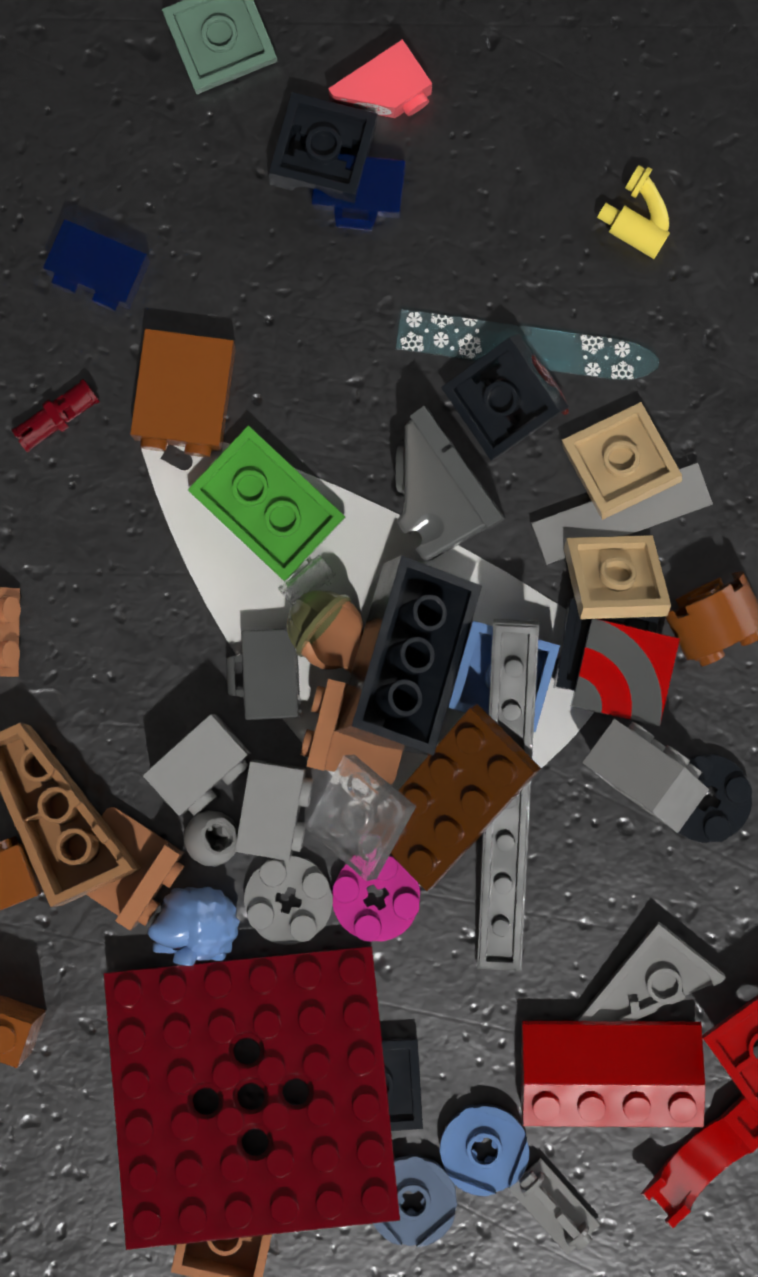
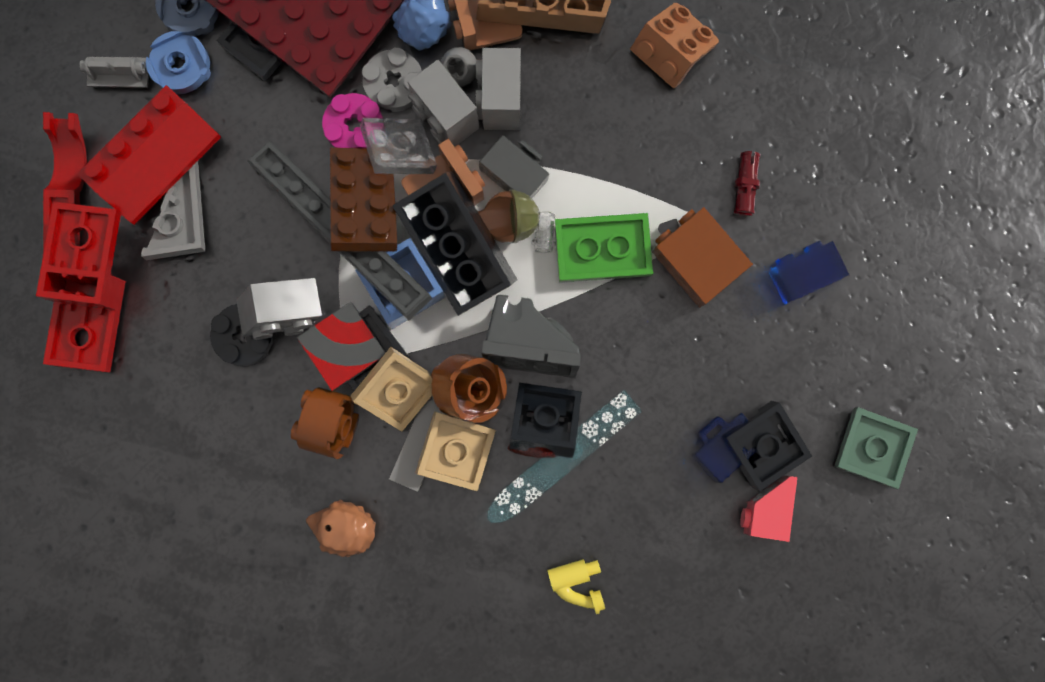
camera: 130 degrees right, 5 degrees down
none -> dark orange brick [431,354,507,423]

